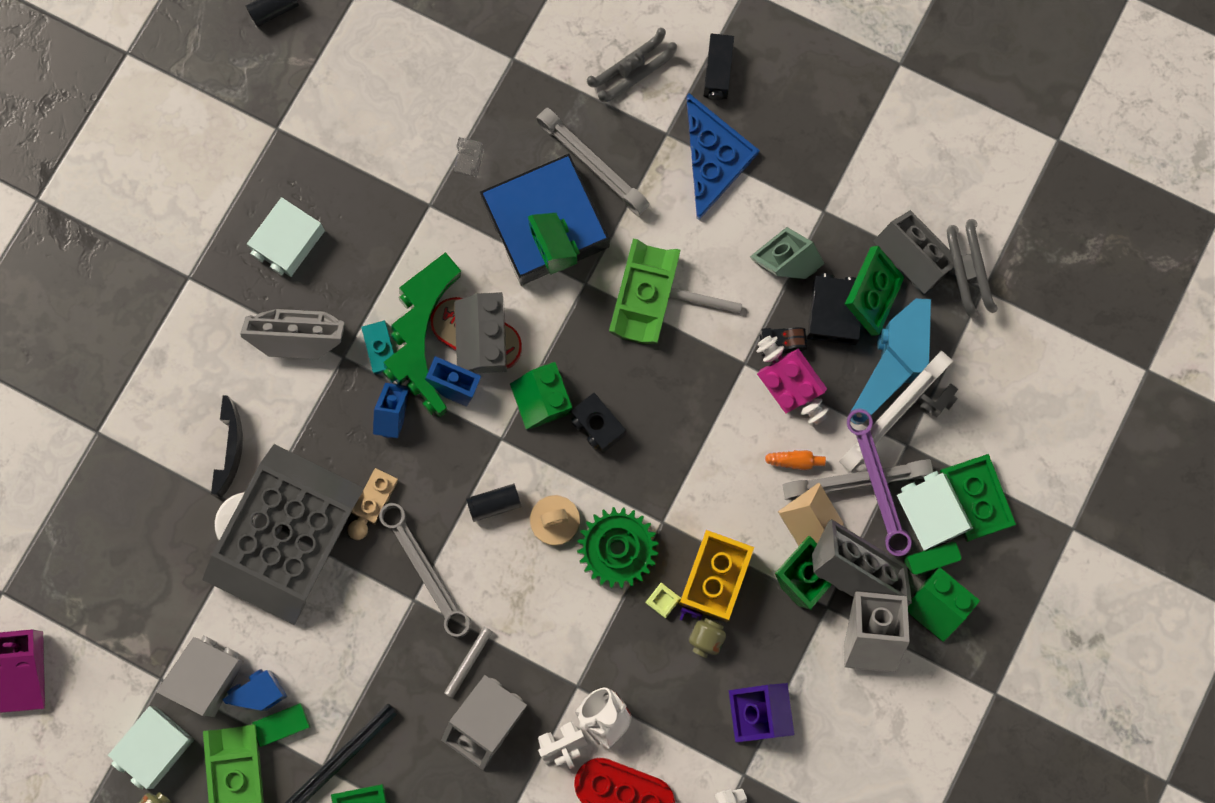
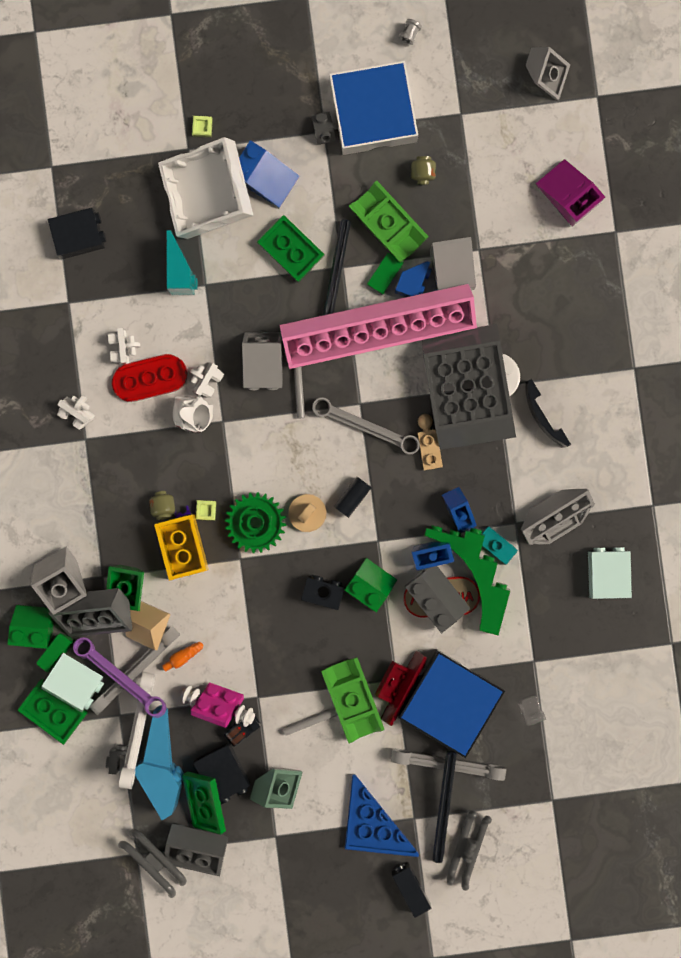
camera: 145 degrees right, 10 degrees up
light aqua brick [108,706,195,790] -> none
green slope [528,213,580,275] -> none
dark purple slope [729,683,795,742] -> none
none -> bright pink brick [280,284,477,369]
none -> dark red bracket [374,651,427,726]
none -> black axle [432,751,457,863]

